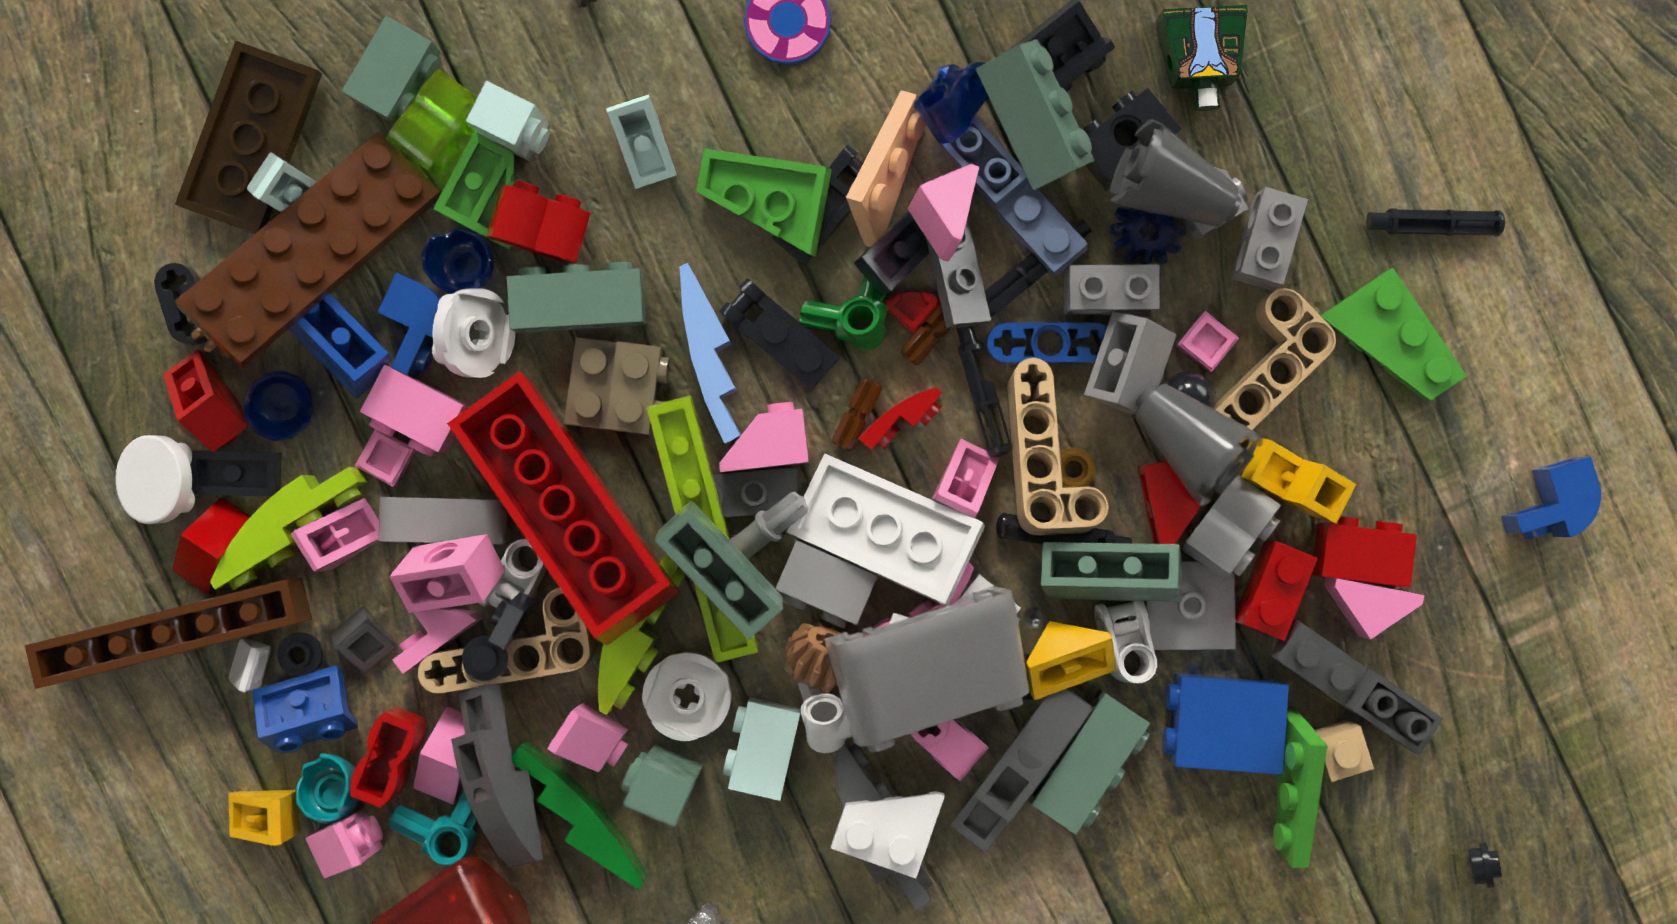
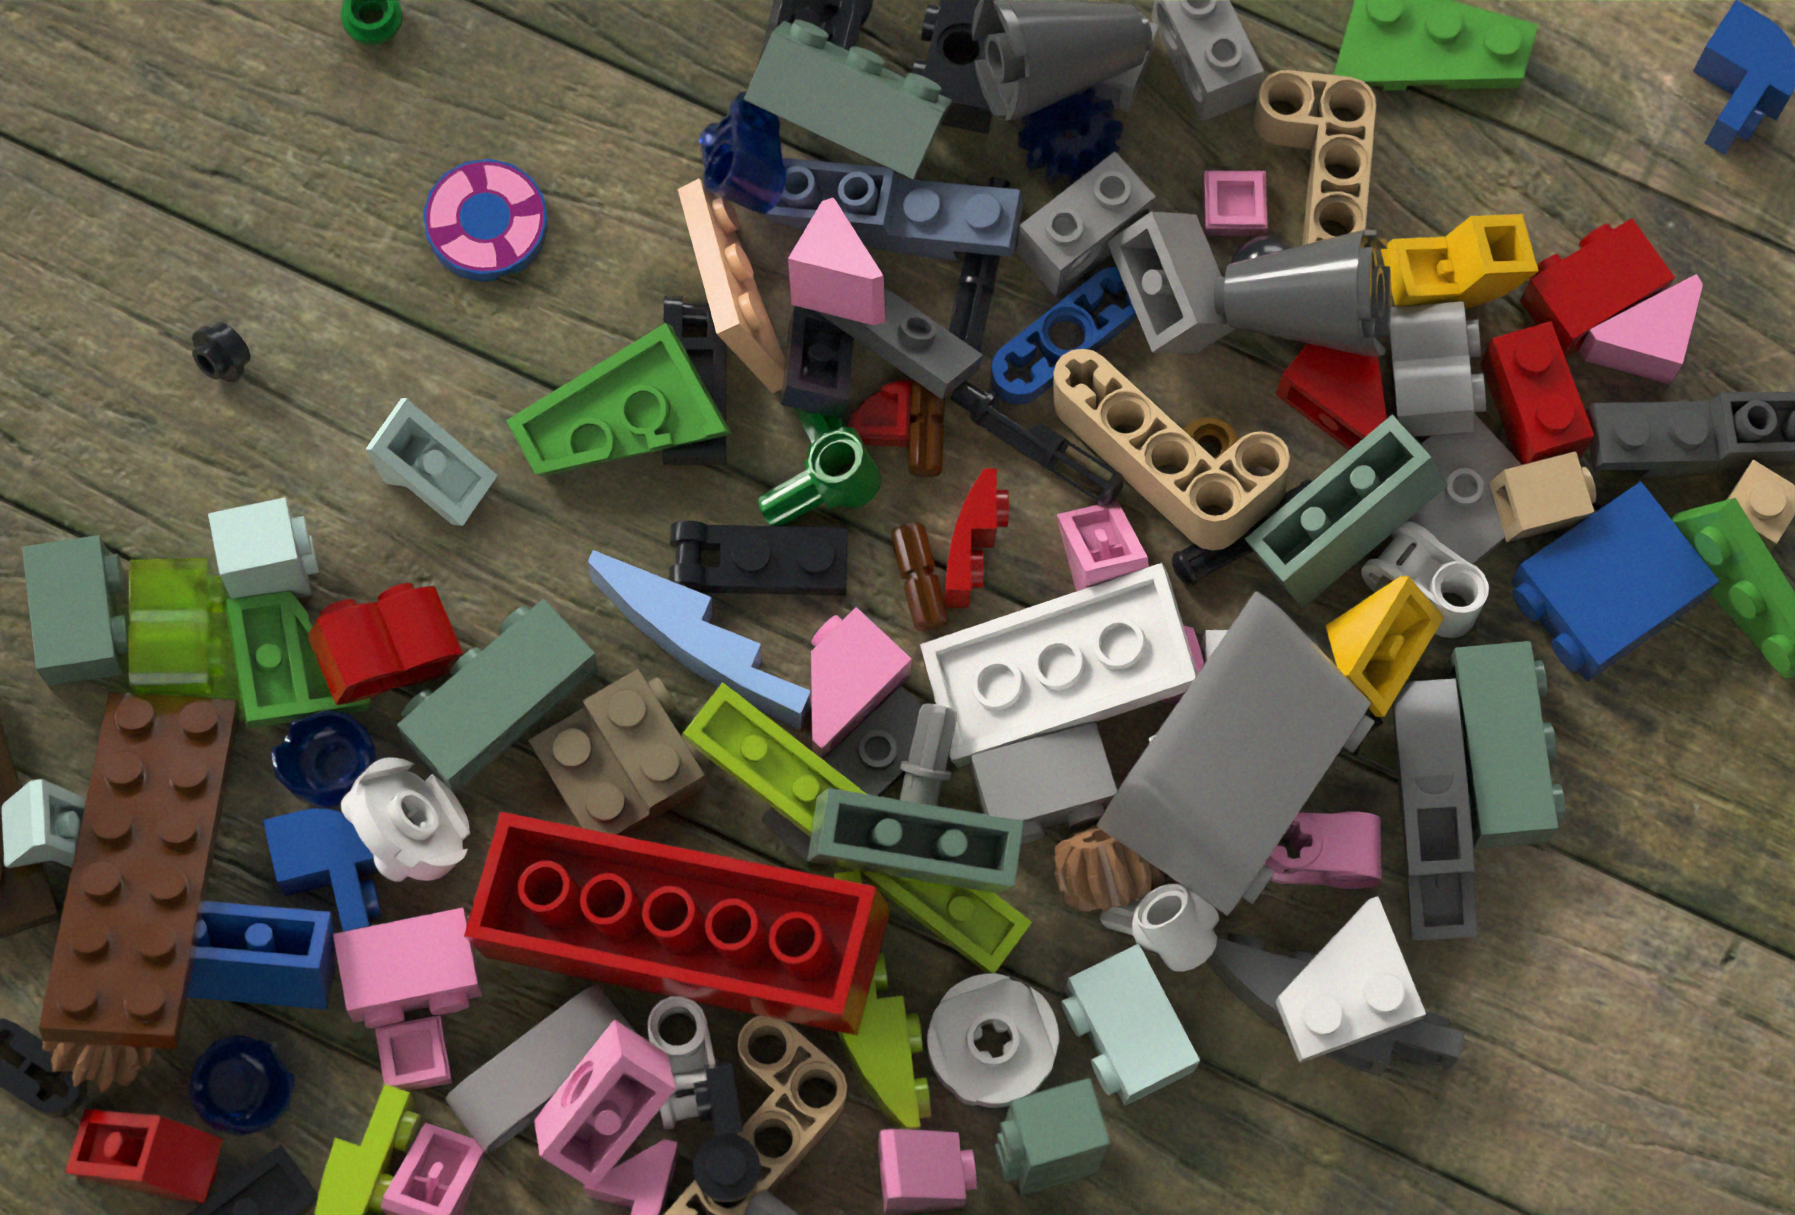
camera: 50 degrees left, 15 degrees down
none -> tan brick [1489,452,1596,542]

